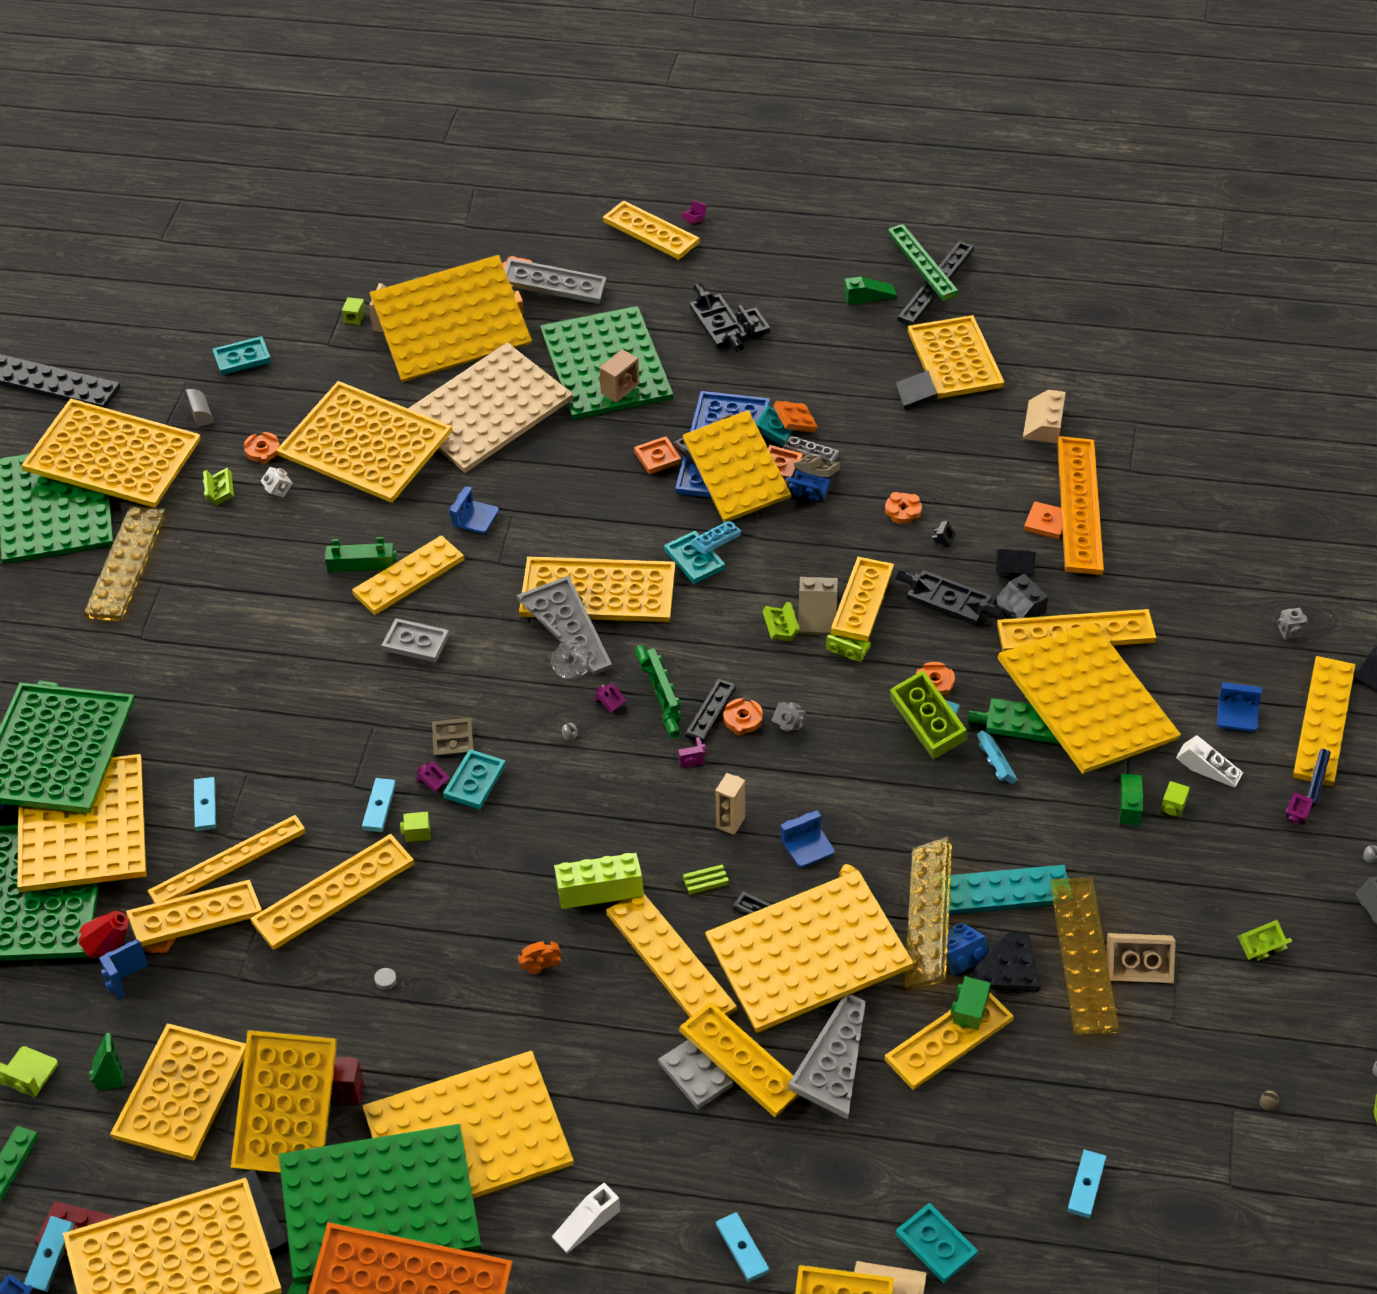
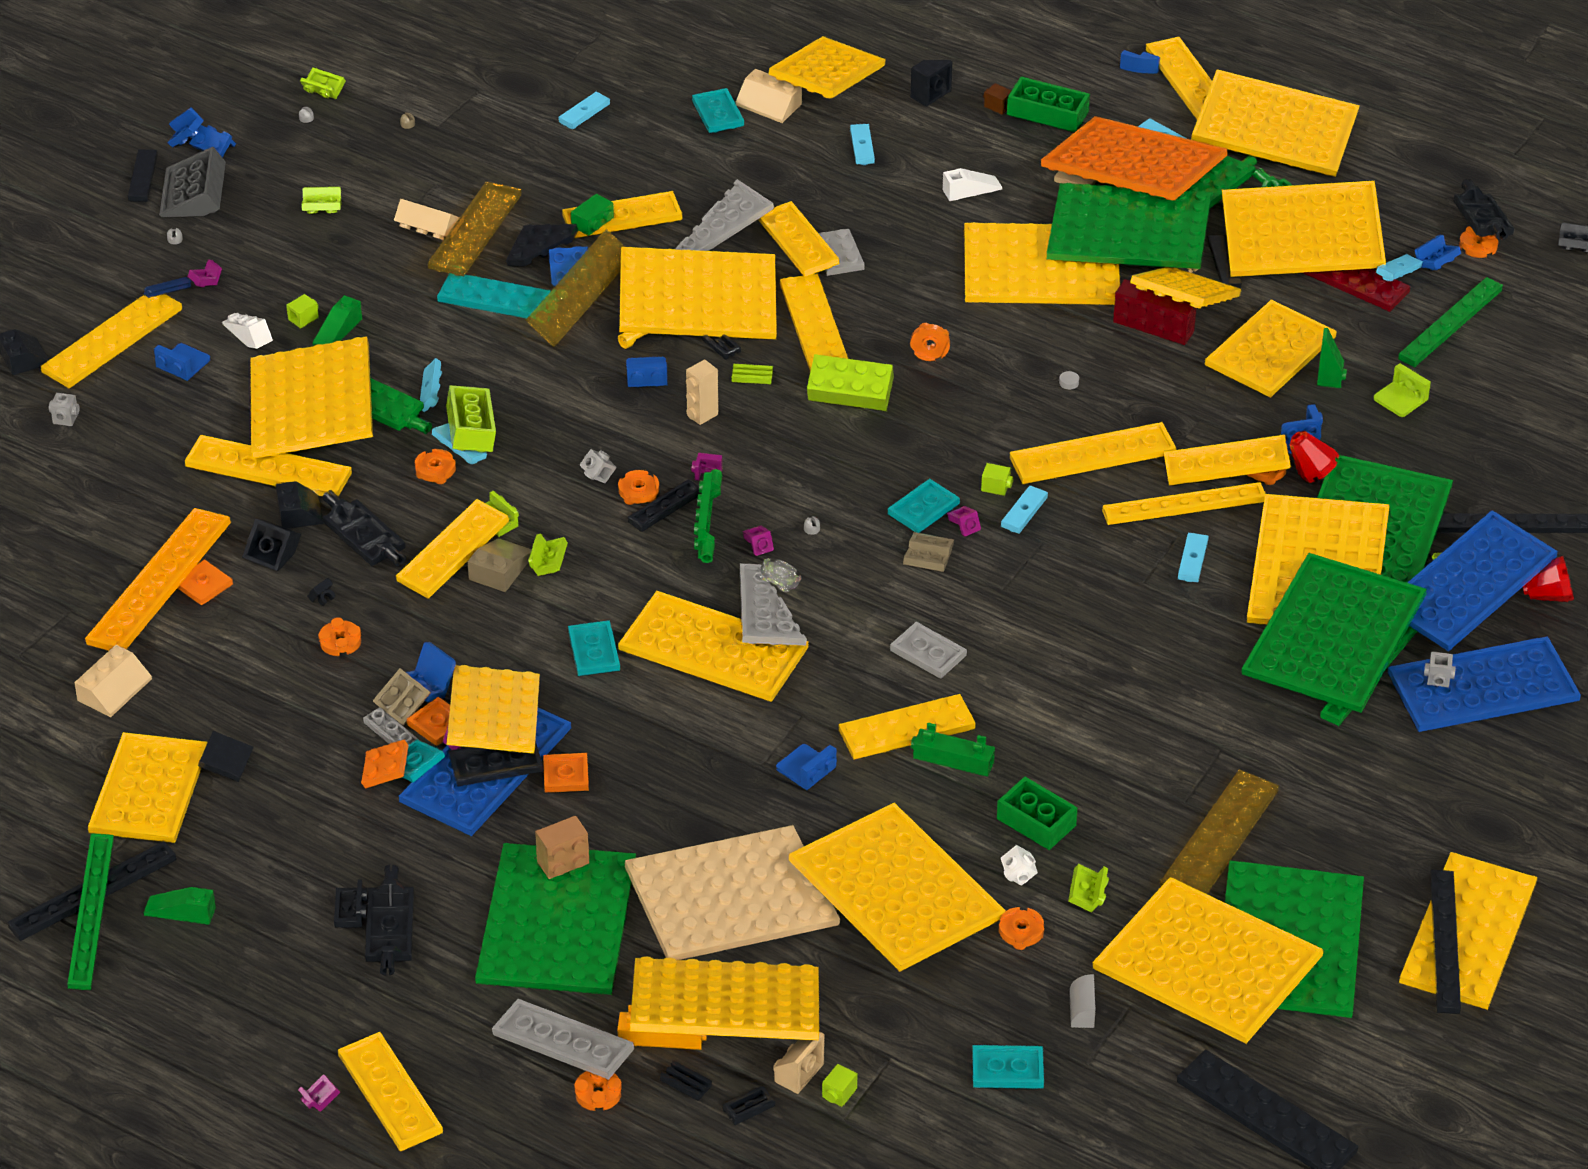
camera: 160 degrees left, 5 degrees down
medium azure tile [691,521,741,554] -> none
none -> green brick [997,777,1078,850]

